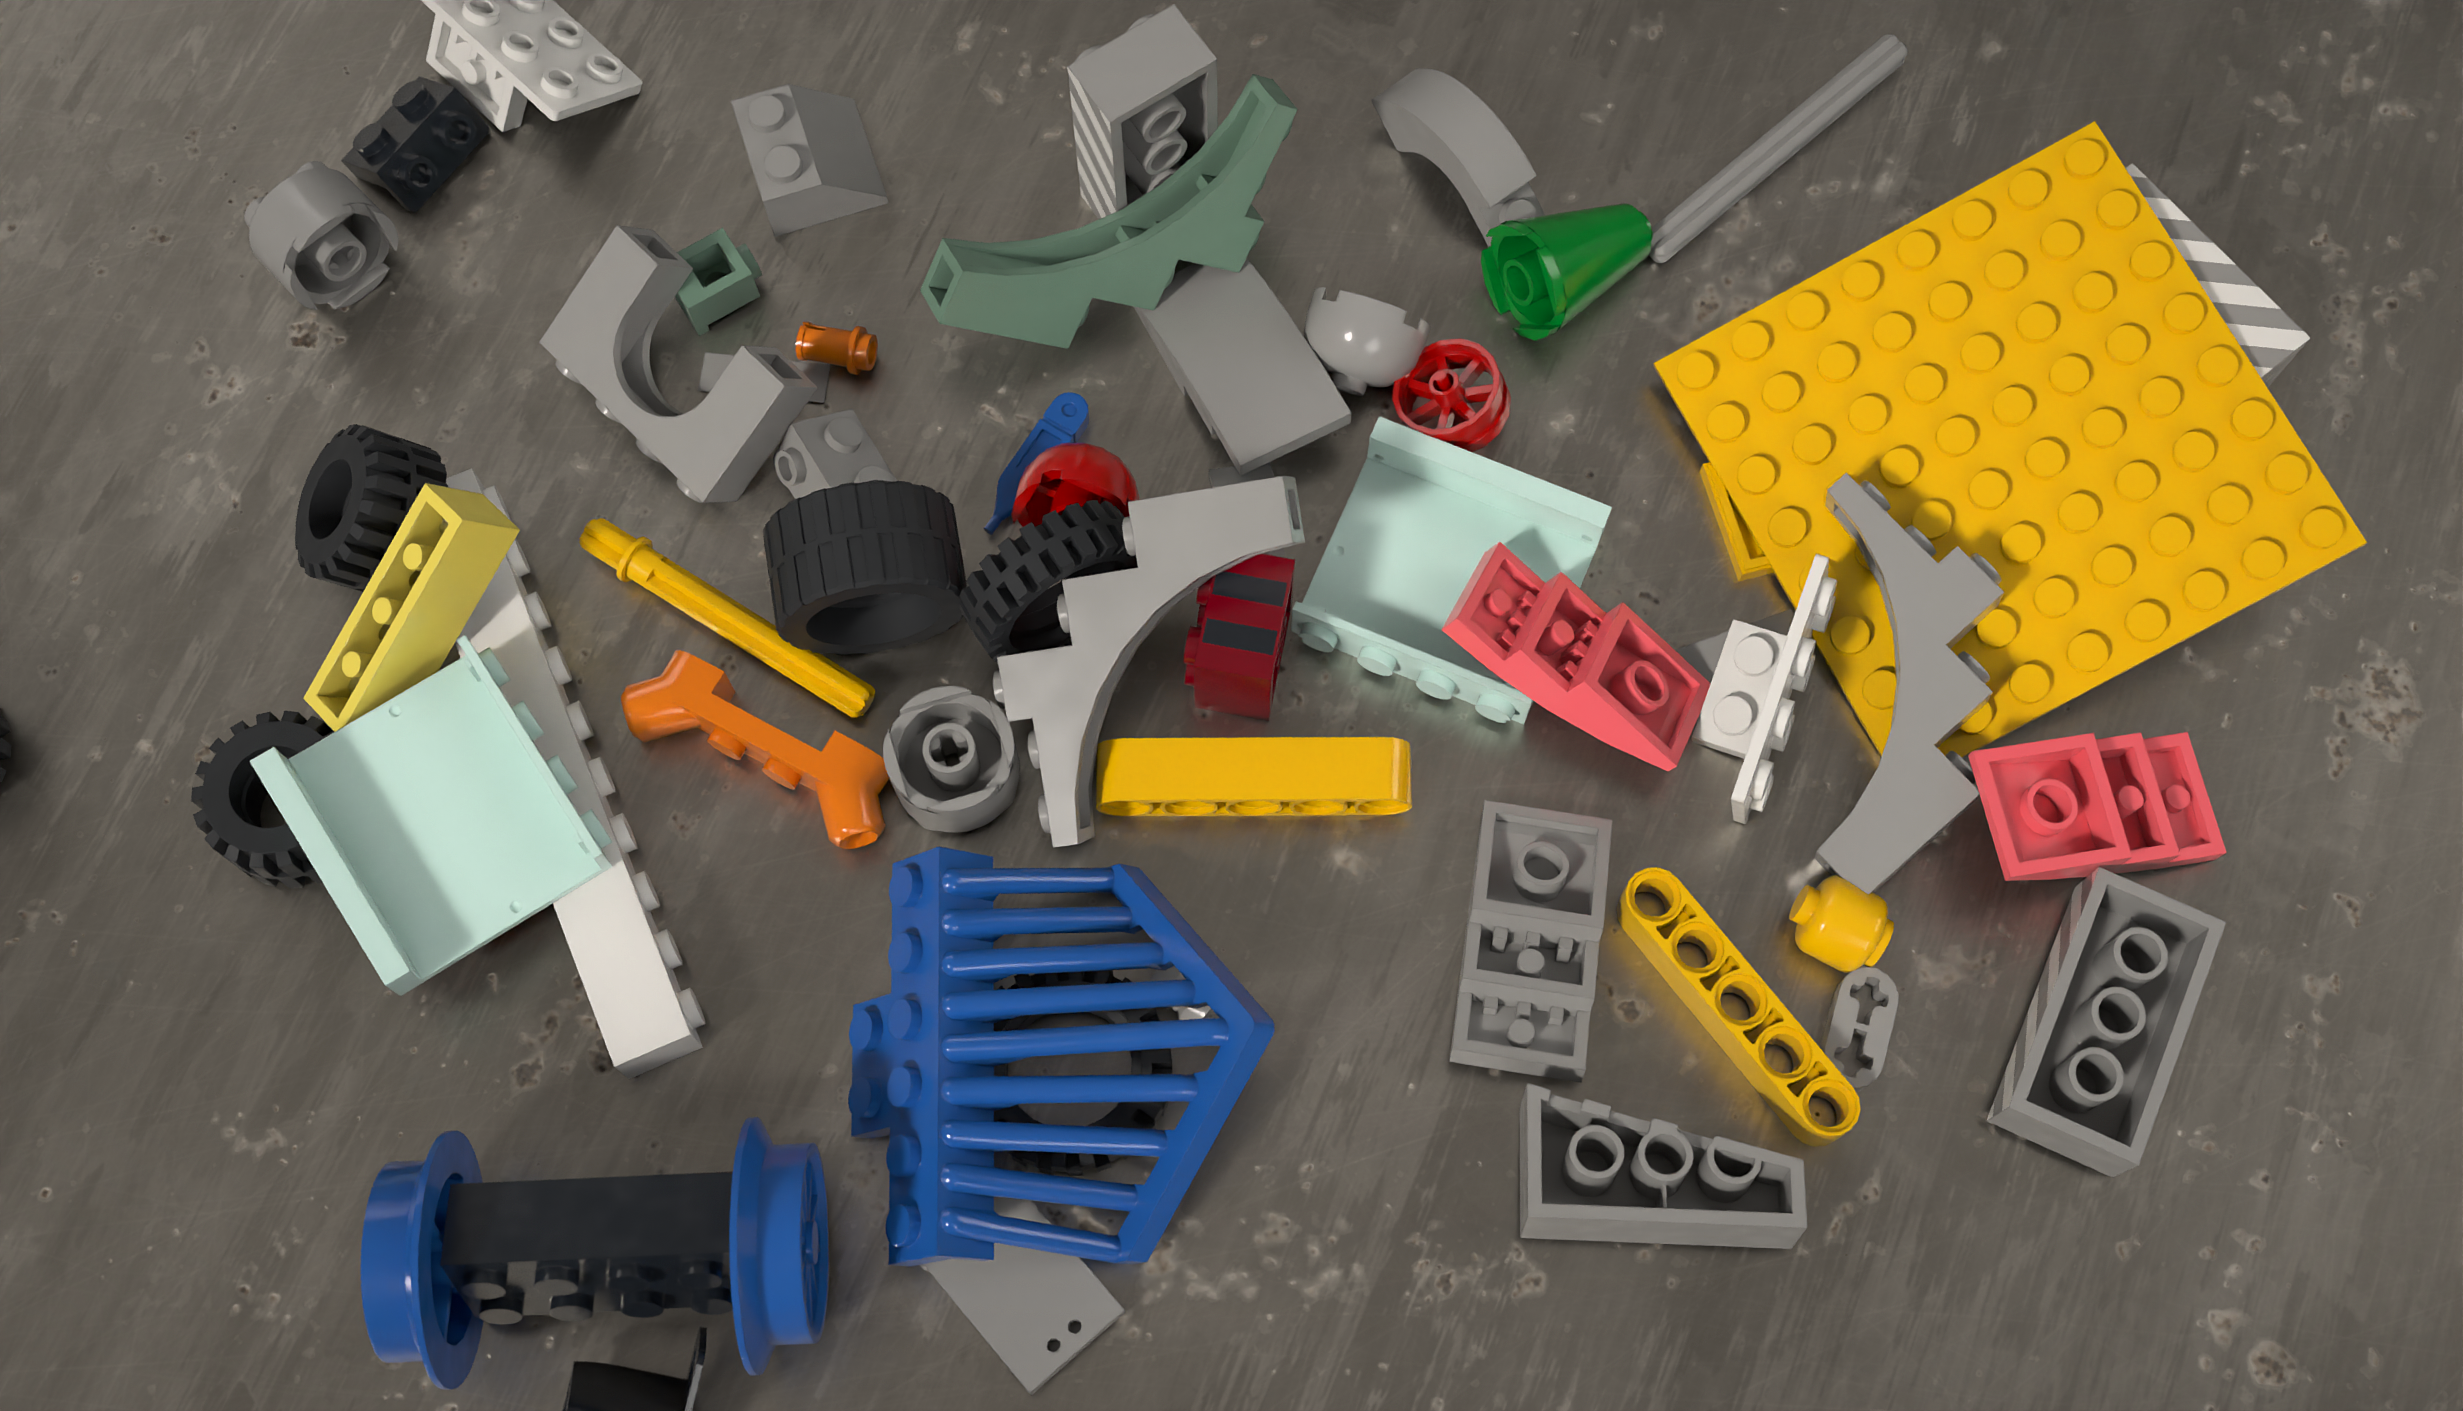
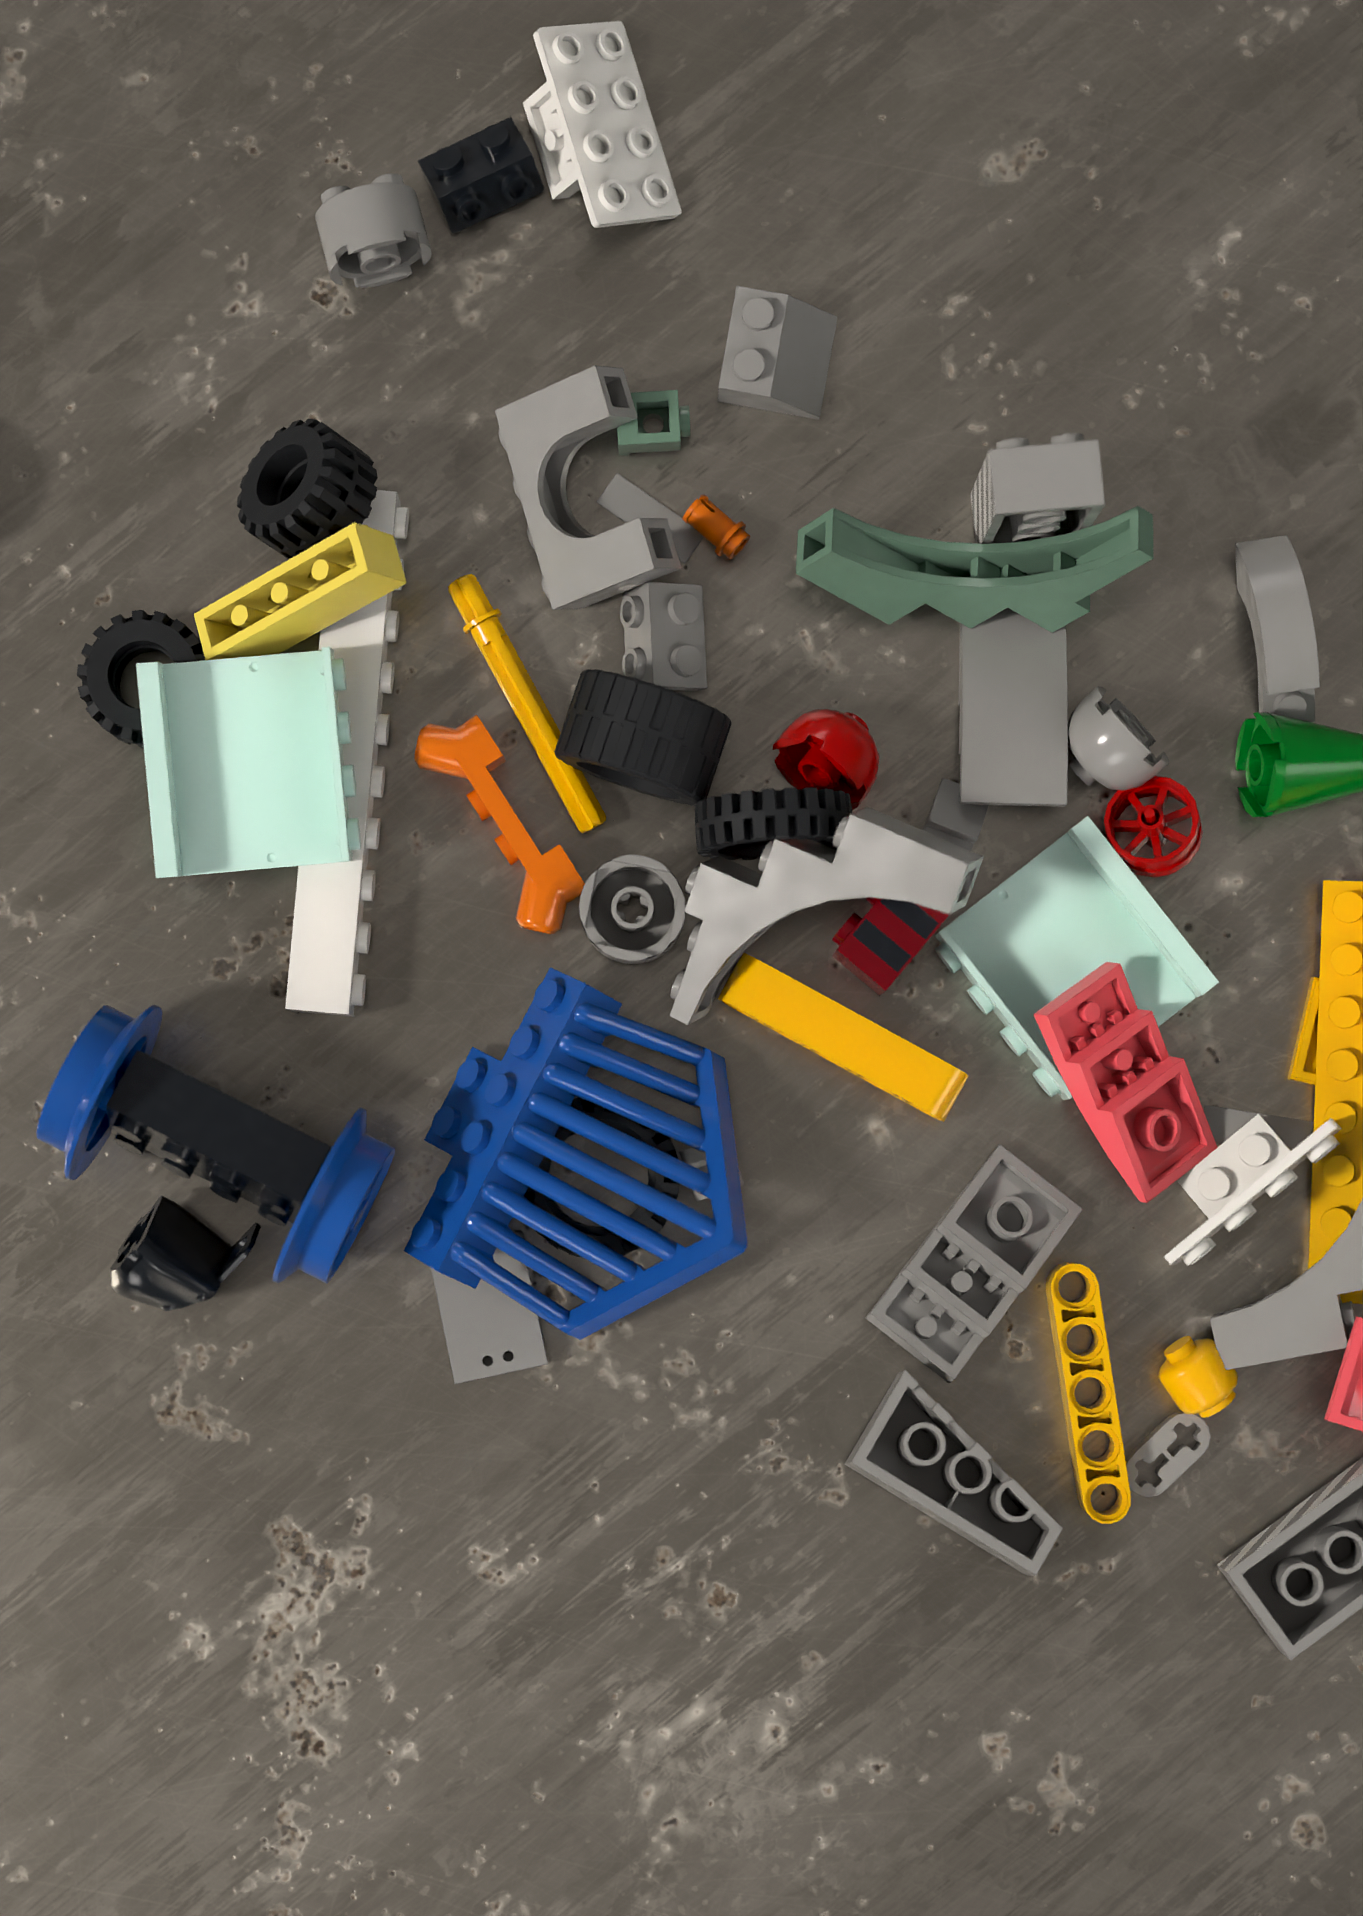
camera: 30 degrees right, 15 degrees up
blue piece [984,392,1089,535] -> none

